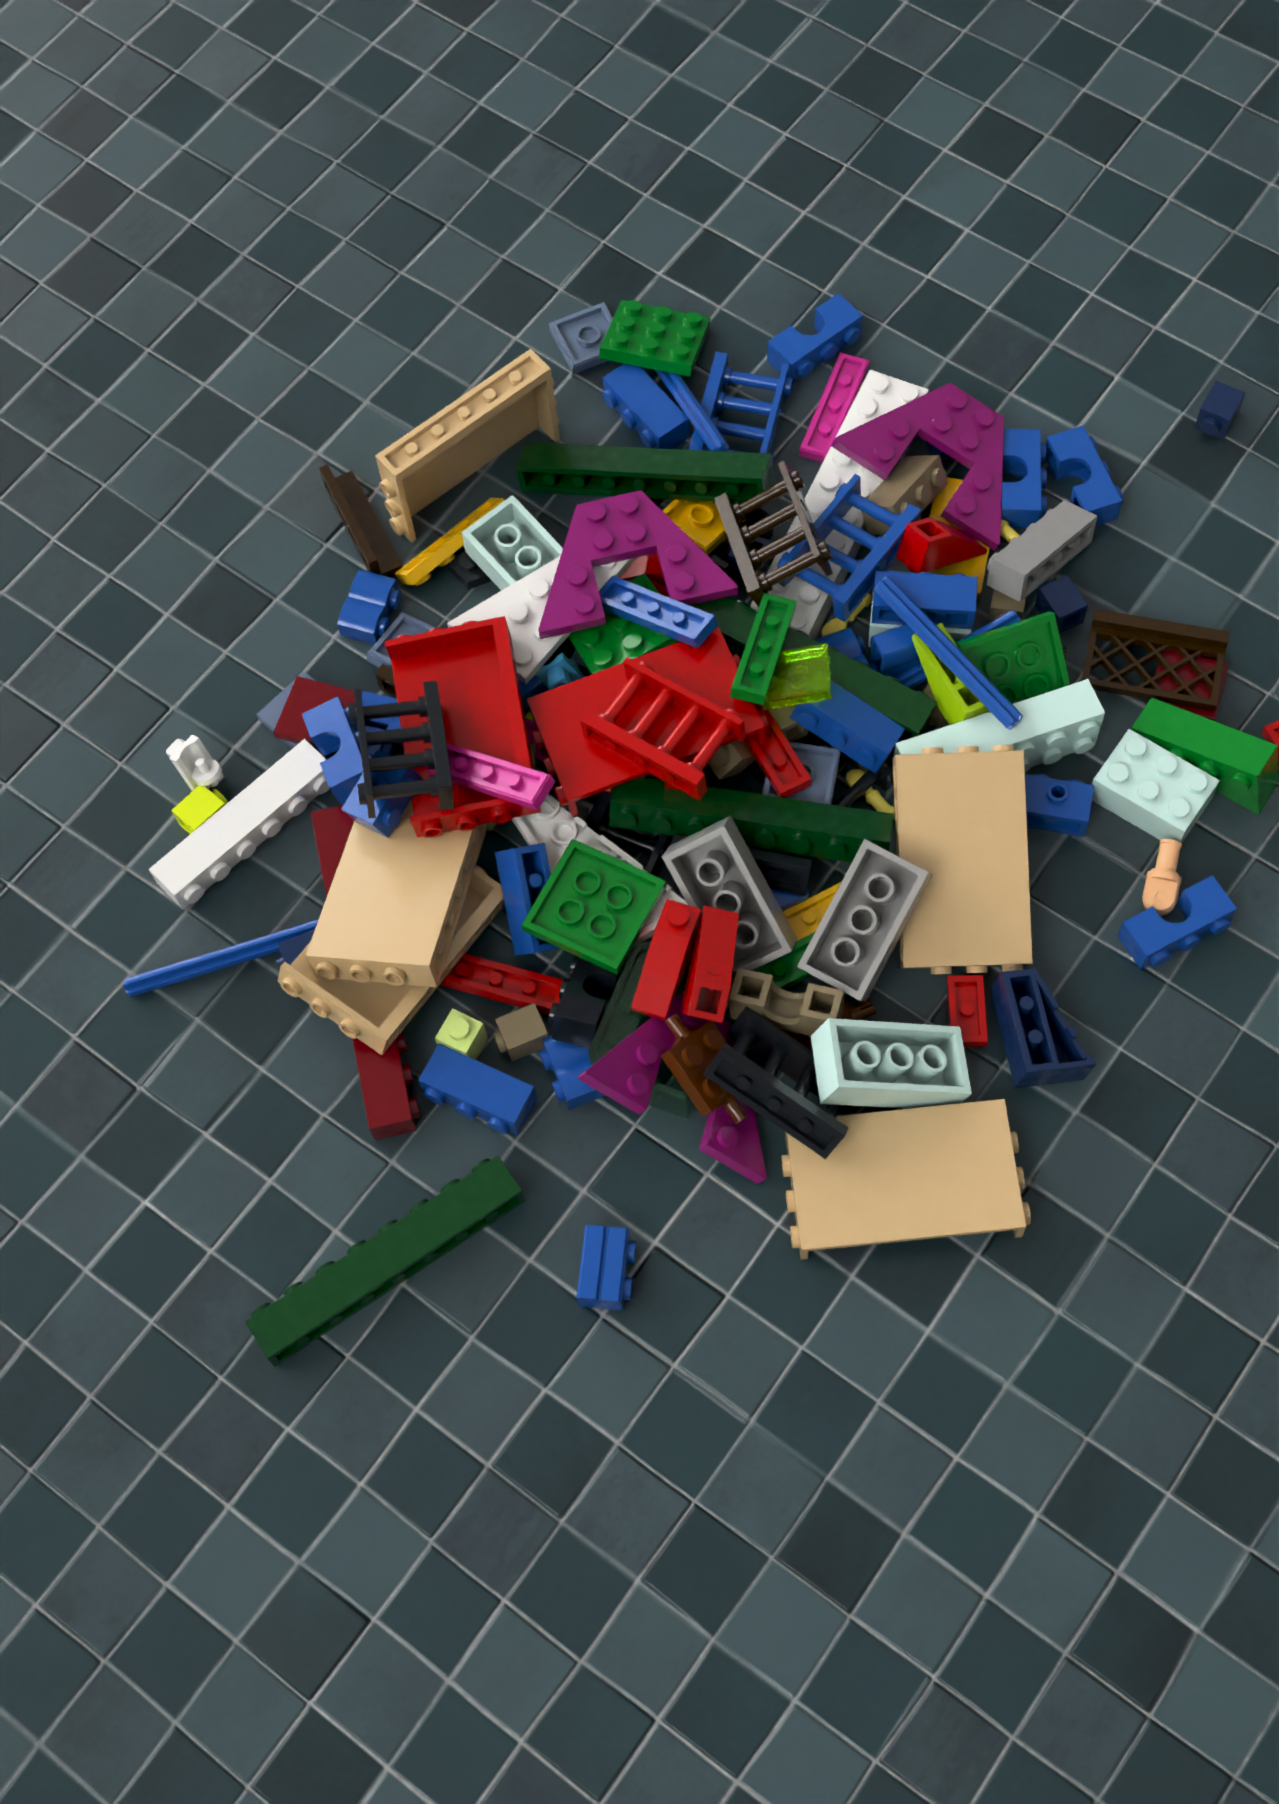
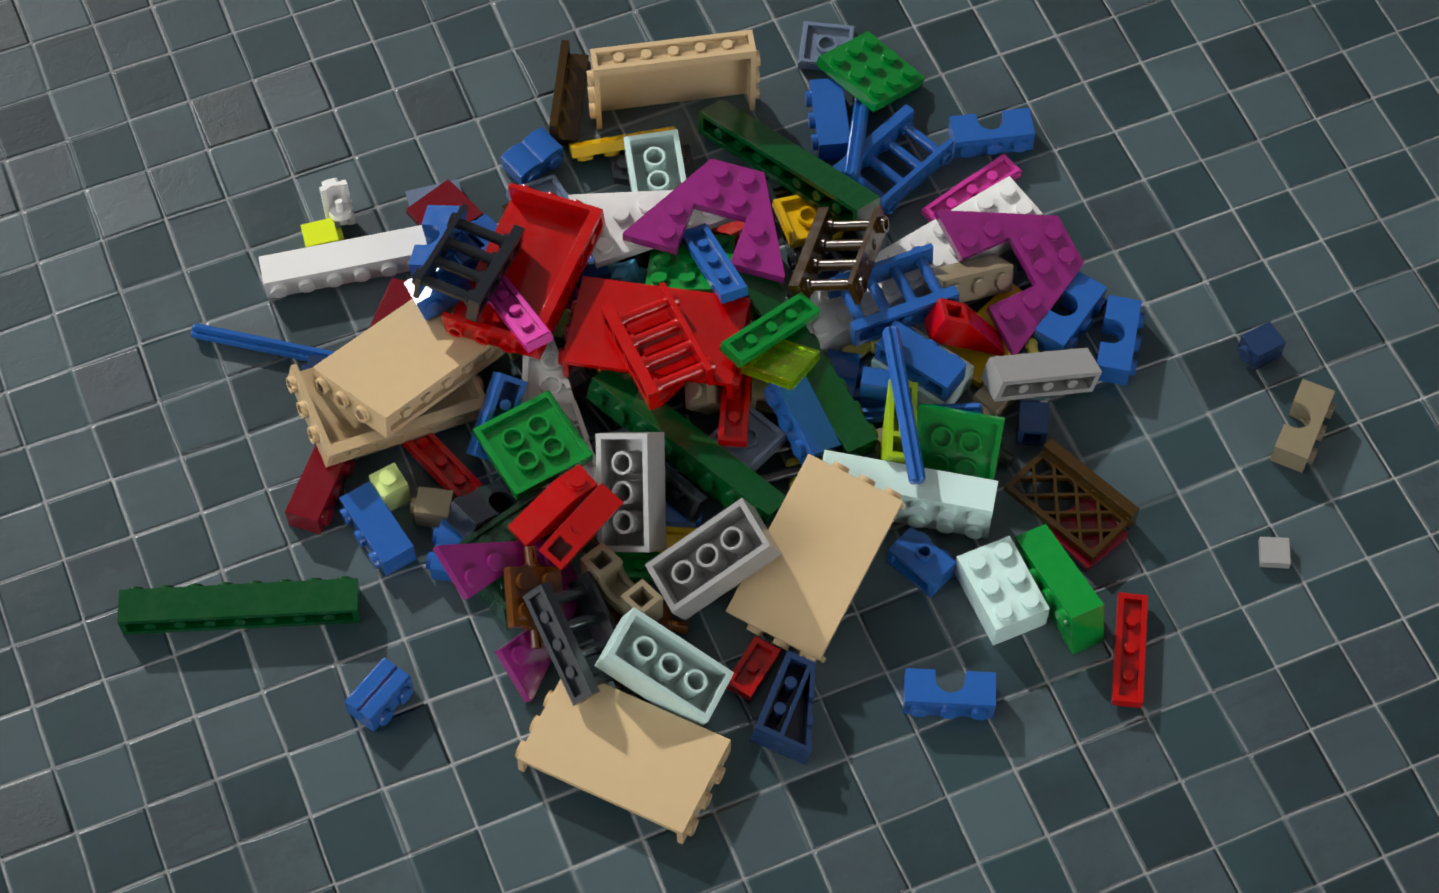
camera: 25 degrees right, 5 degrees down
light nougat arm [1142,839,1182,916] -> none

